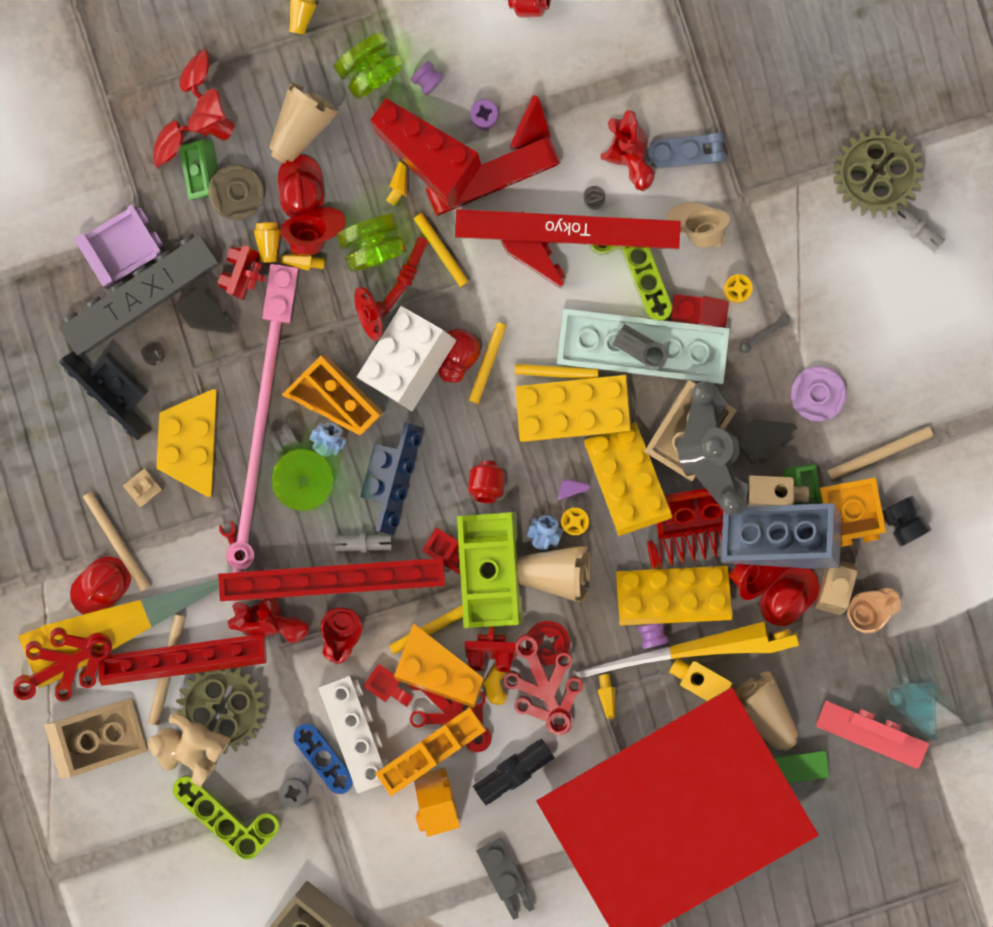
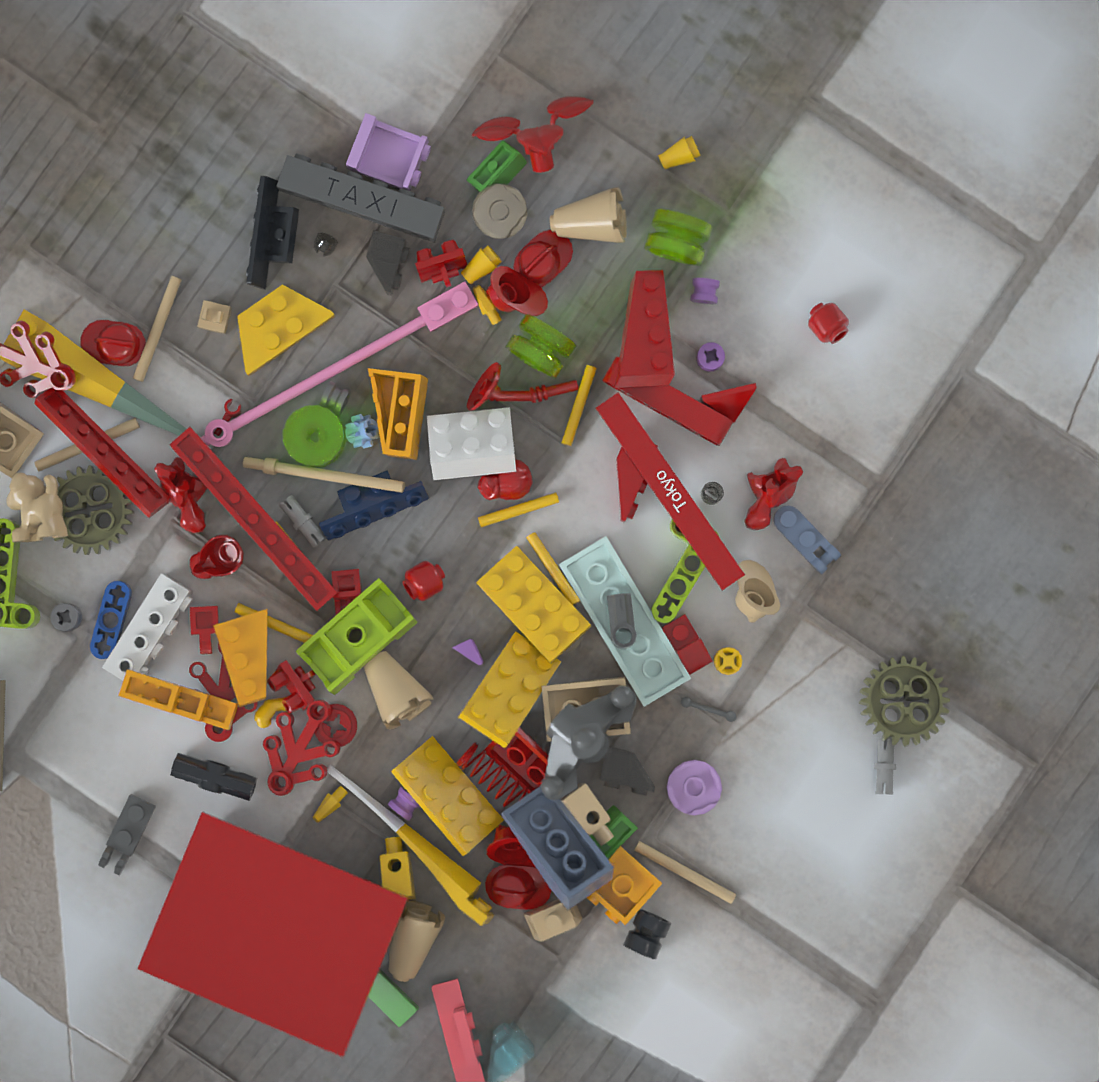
camera: 55 degrees right, 0 degrees up
yellow bar [385,161,408,207] -> none
light orange wedge [414,767,461,837] -> none
light blue gear [526,515,563,550] -> none
yellow wheel [561,508,589,536] -> none
light nougat hair [847,588,902,633] -> none
none -> tan bar [243,457,405,493]

